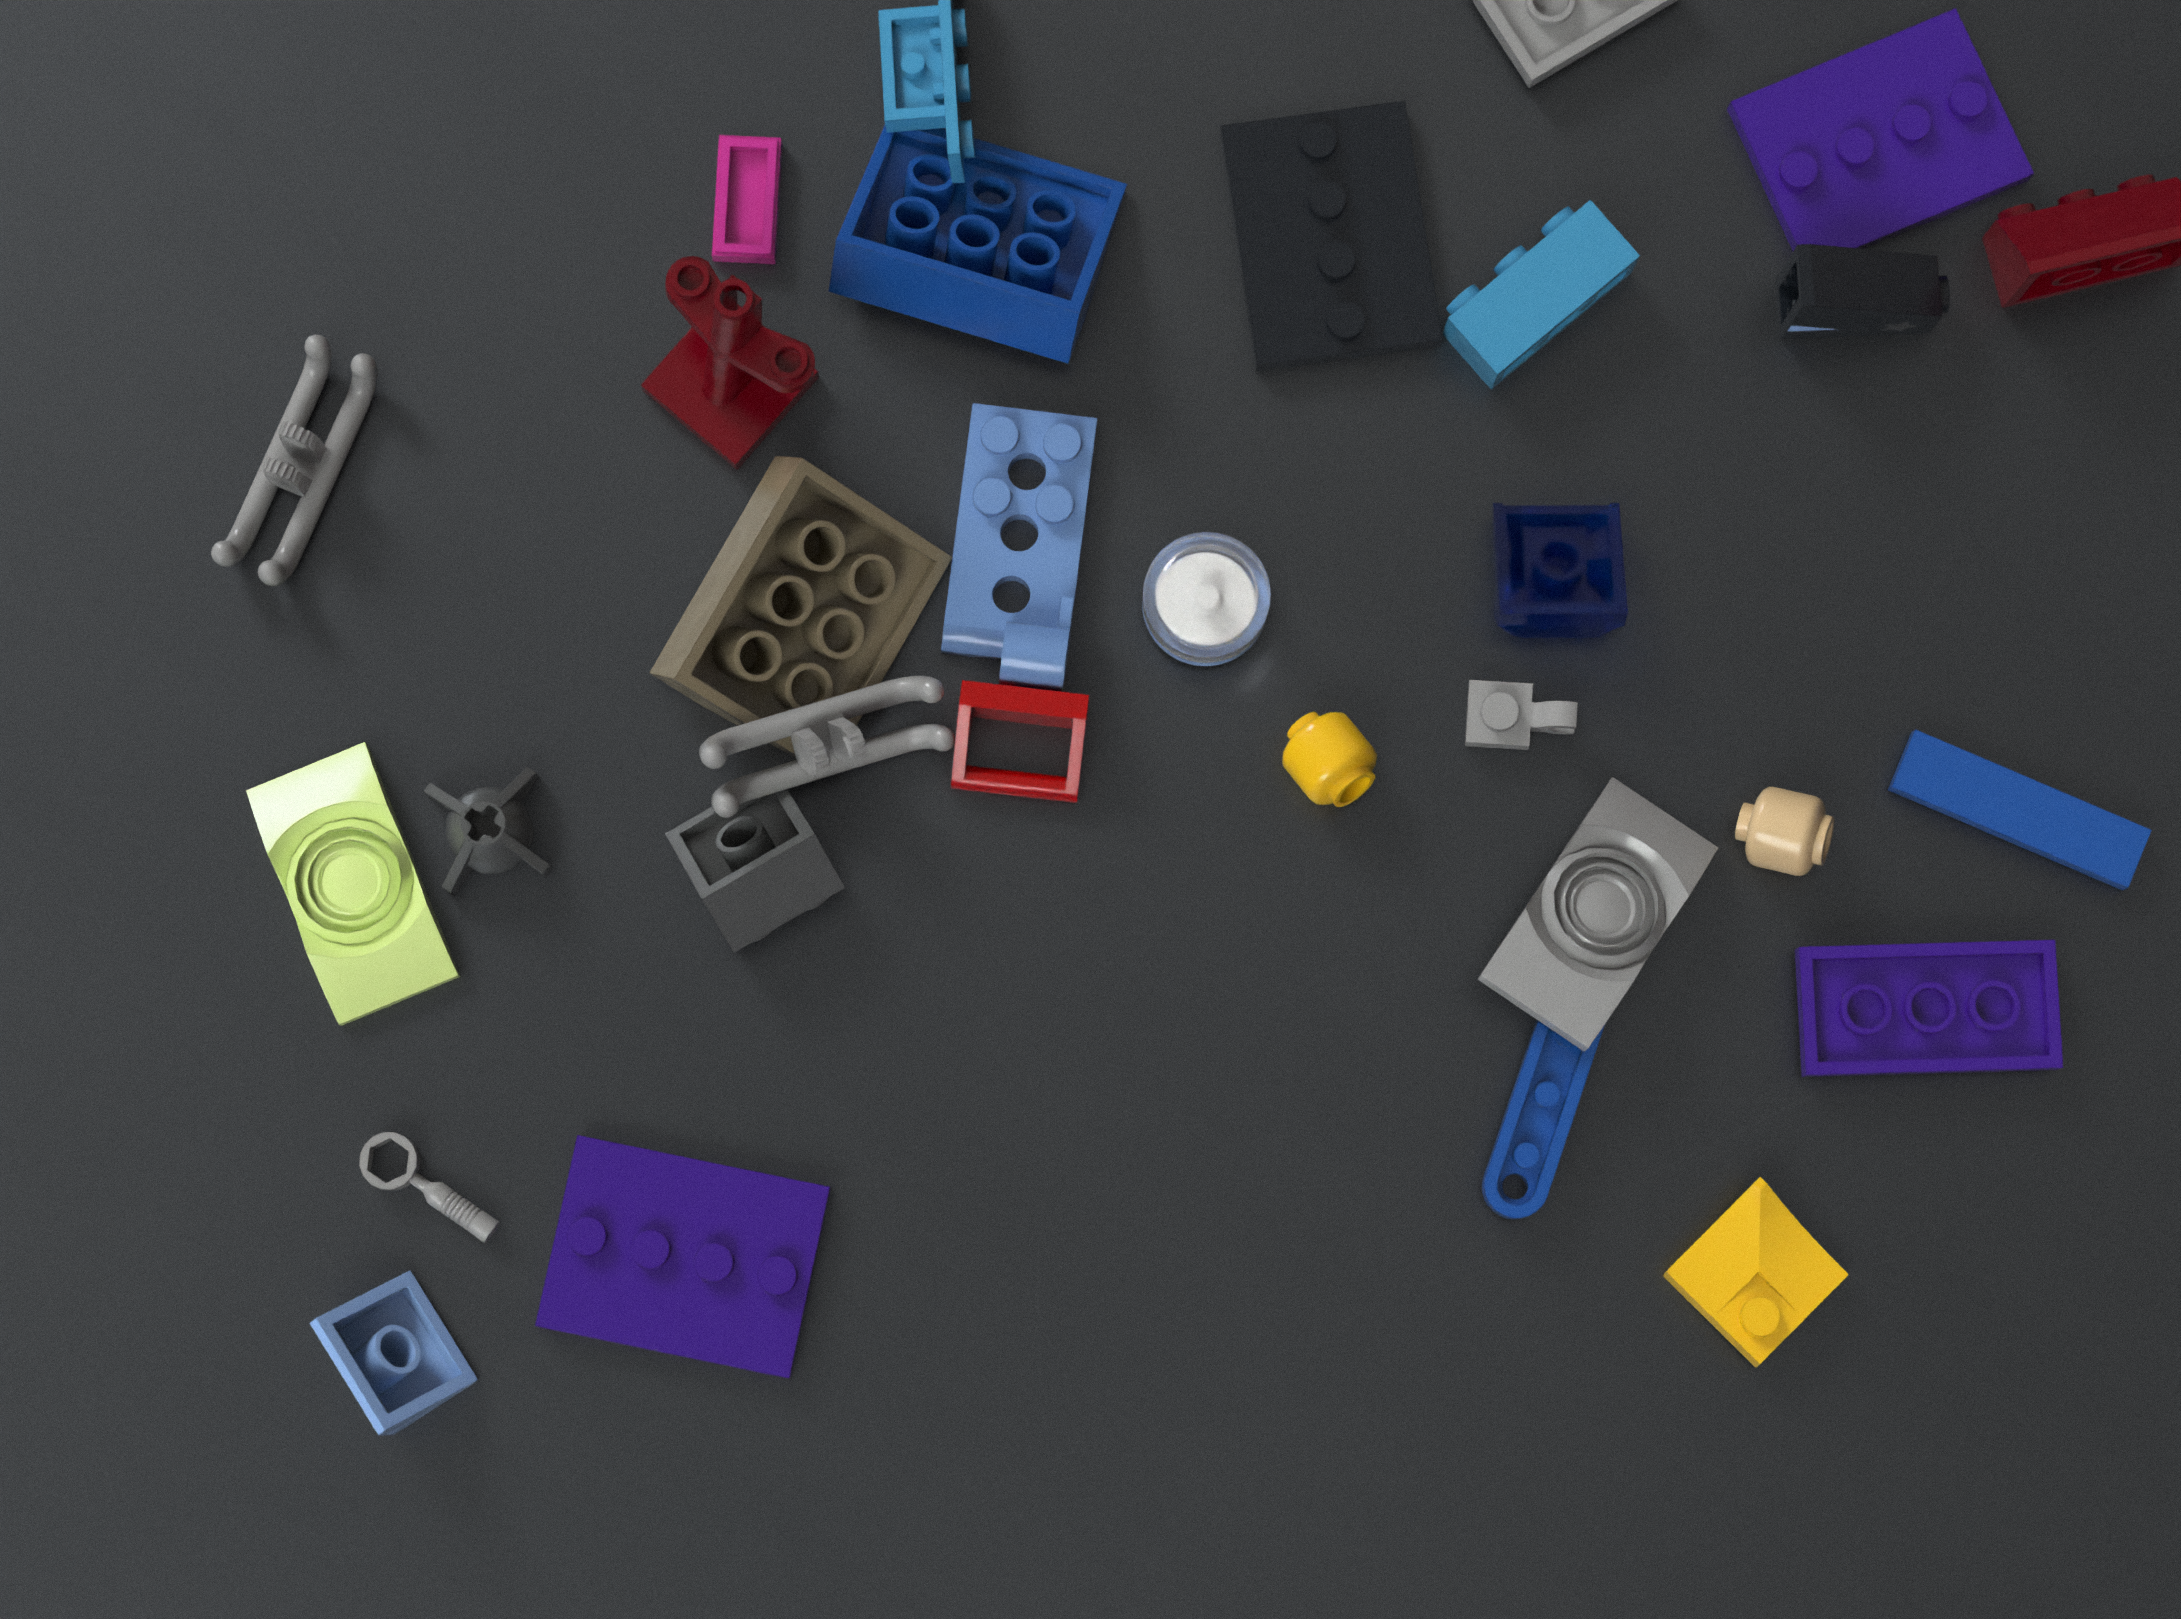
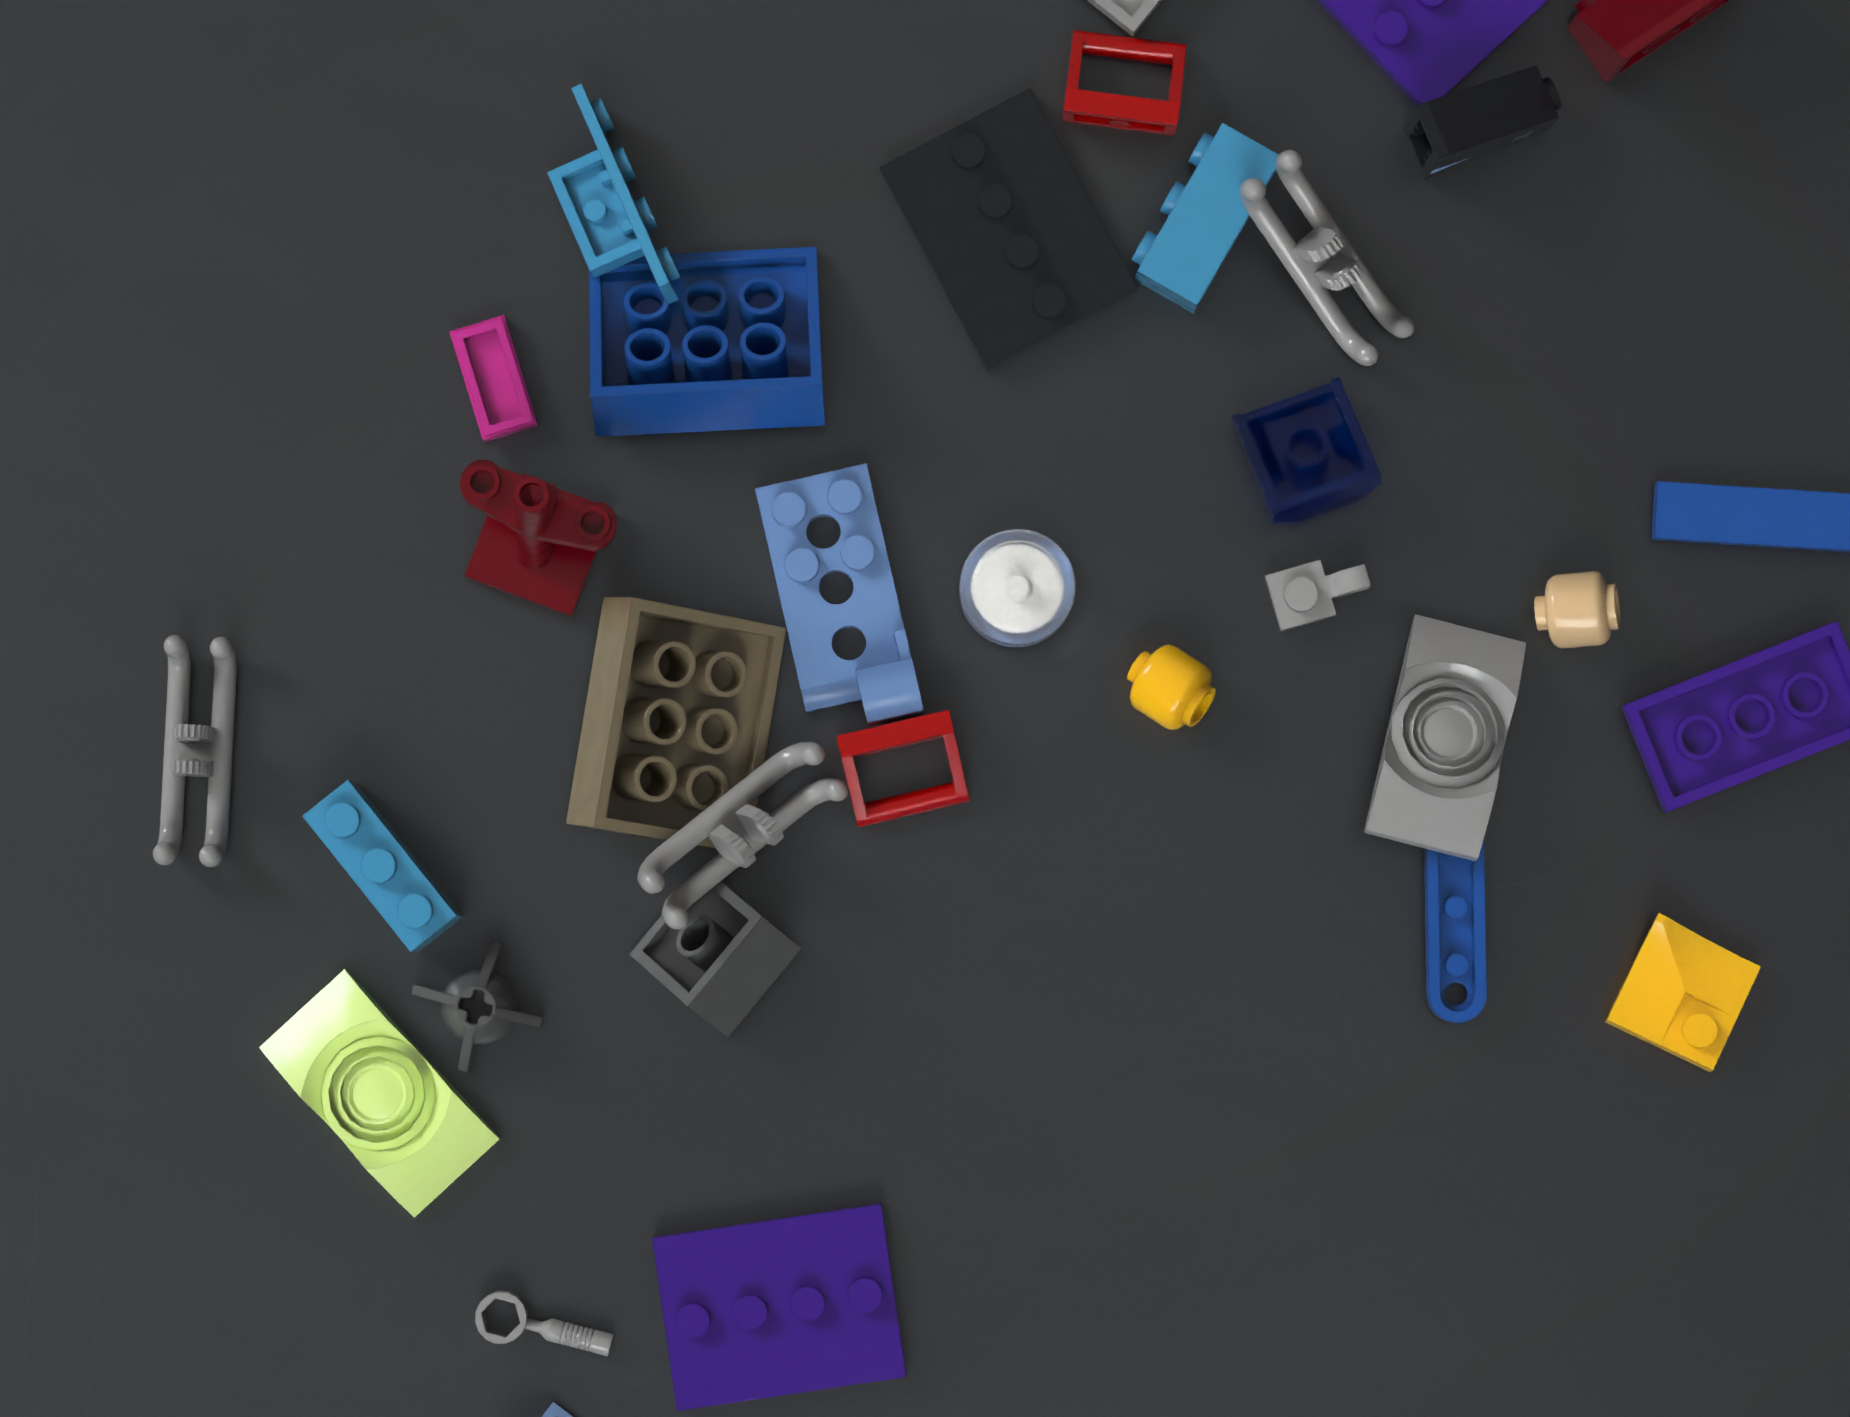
camera: 20 degrees left, 5 degrees up
none -> dark azure brick [302,780,463,953]
none -> red tile [1062,30,1186,136]
none -> light grey piece [1239,150,1415,366]

